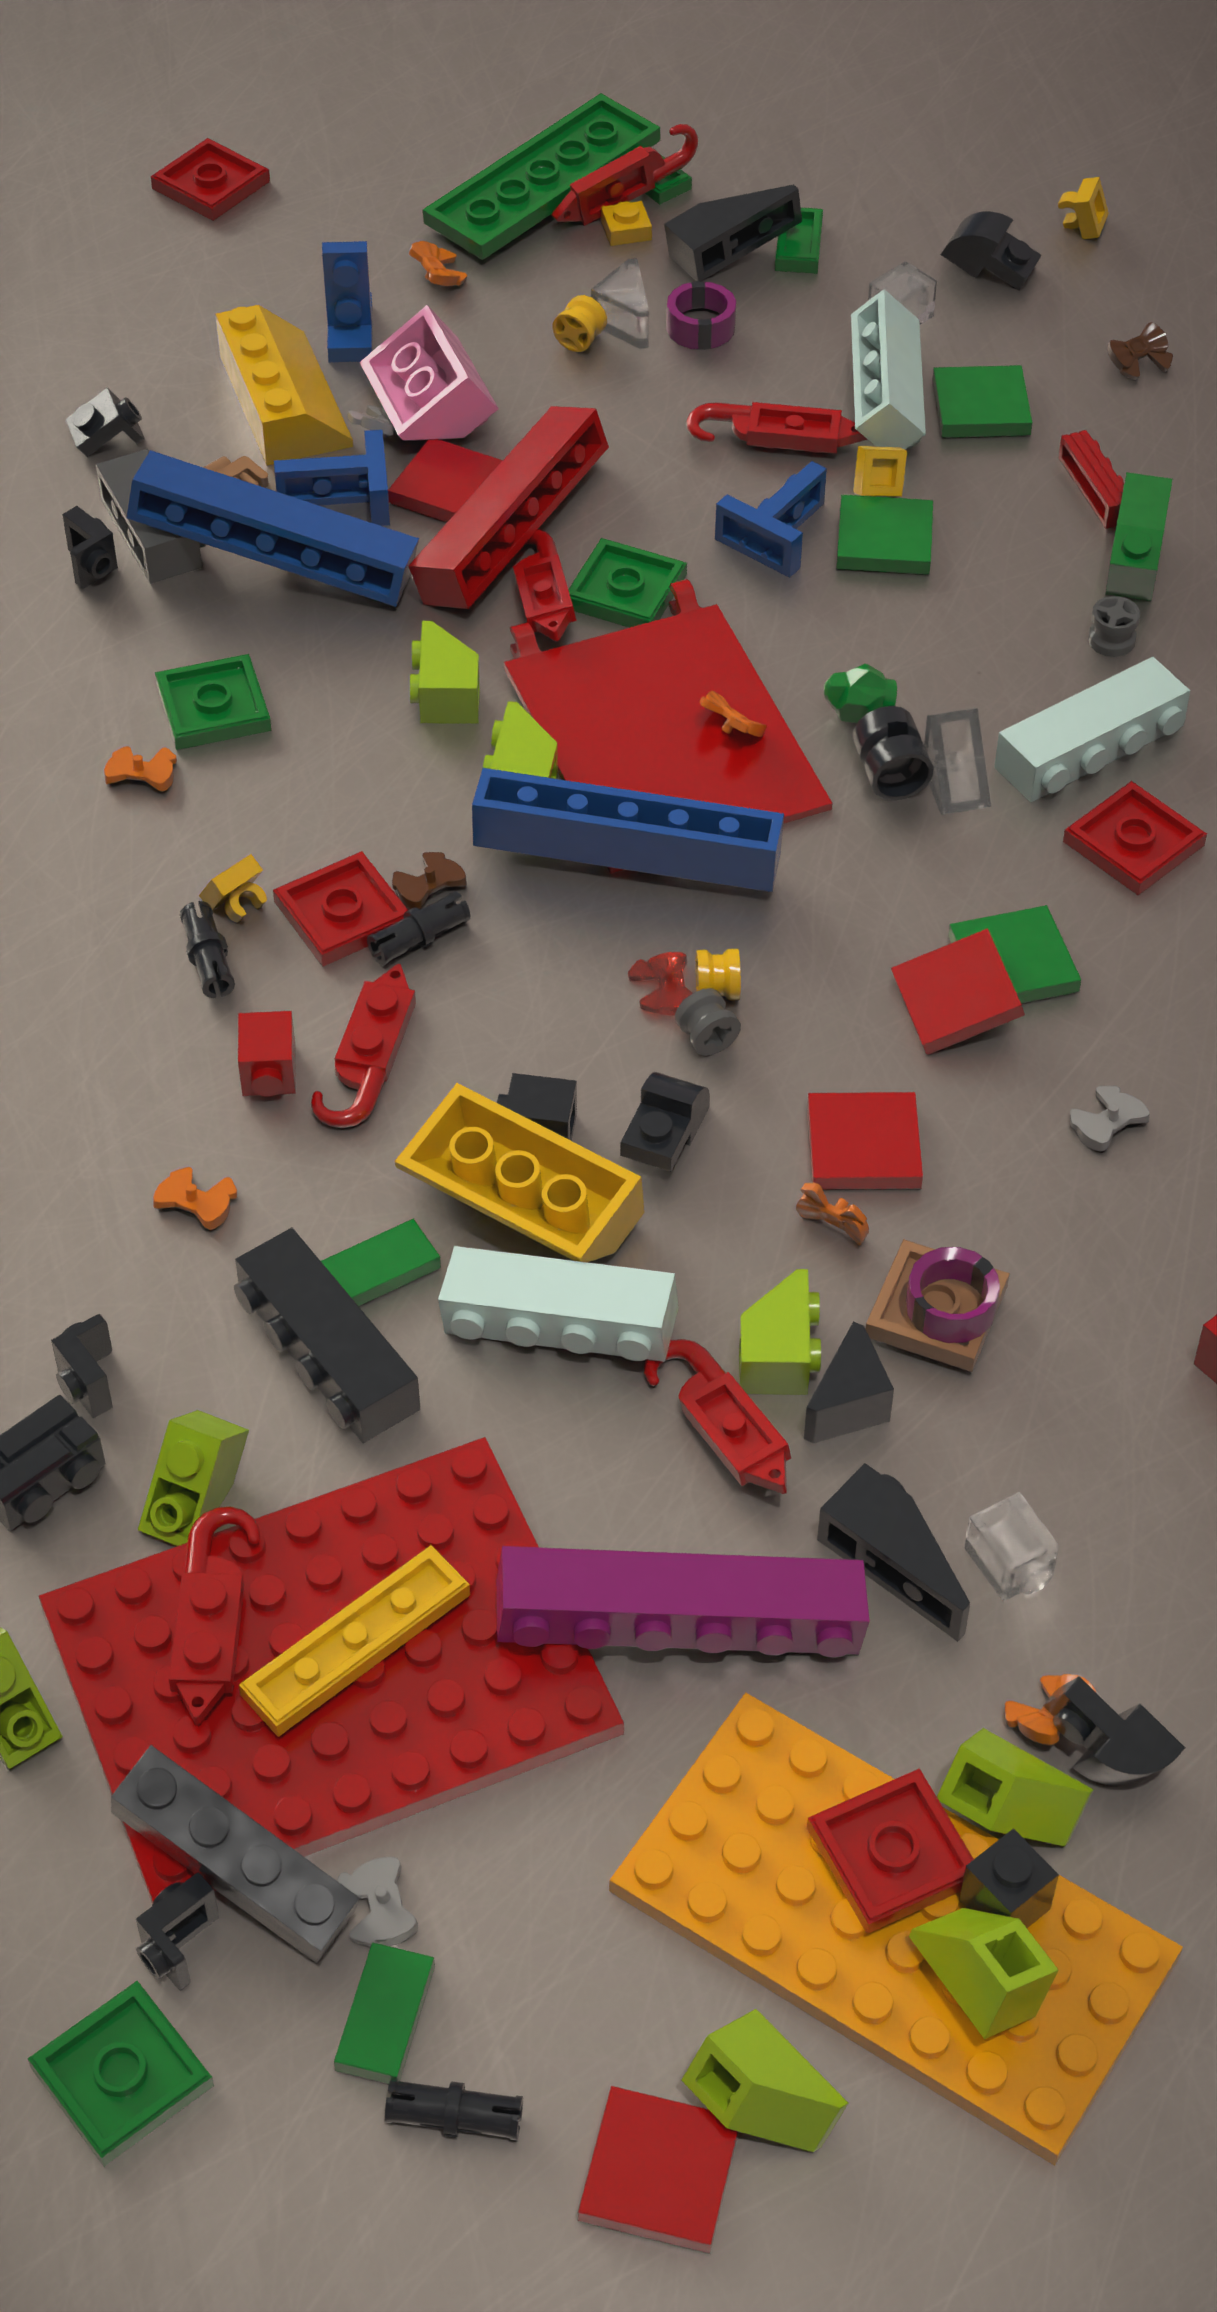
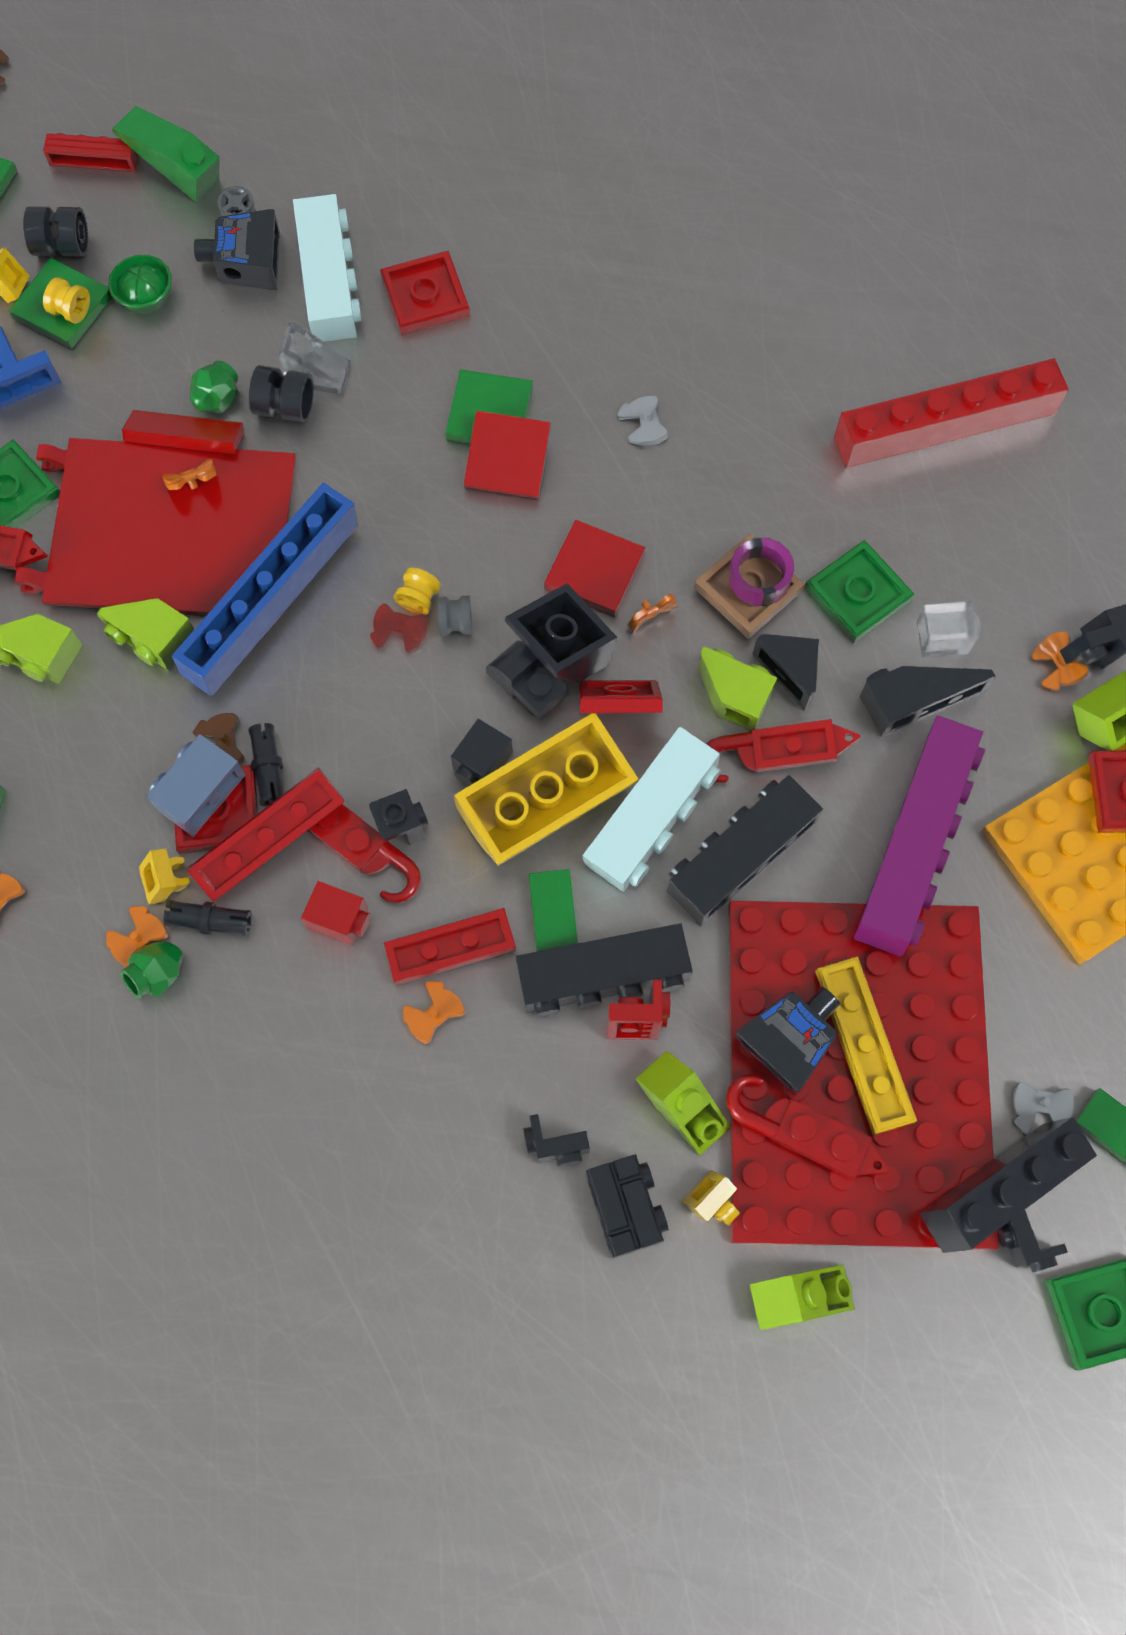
camera: 65 degrees left, 20 degrees up
none -> black wheel [23,206,89,257]
none -> yellow wheel [43,277,90,324]
none -> orange piece [106,906,168,967]
none -> green hat [108,255,172,314]
none -> green rock [120,942,183,998]
none -> red tile [122,410,244,454]
none -> sand blue brick [146,734,245,837]
none -> red plate [187,767,345,902]
none -> black torso [194,209,280,290]
none -> black bracket [369,789,429,846]
none -> red plate [384,908,516,985]
none -> black slope [505,583,618,683]
none -> red tile [579,680,663,713]
none -> red bracket [607,979,671,1040]
none -> black brick [667,775,824,926]
none -> yellow tile [681,1170,740,1226]
none -> torso [735,987,841,1095]
none -> green tile [804,539,915,643]

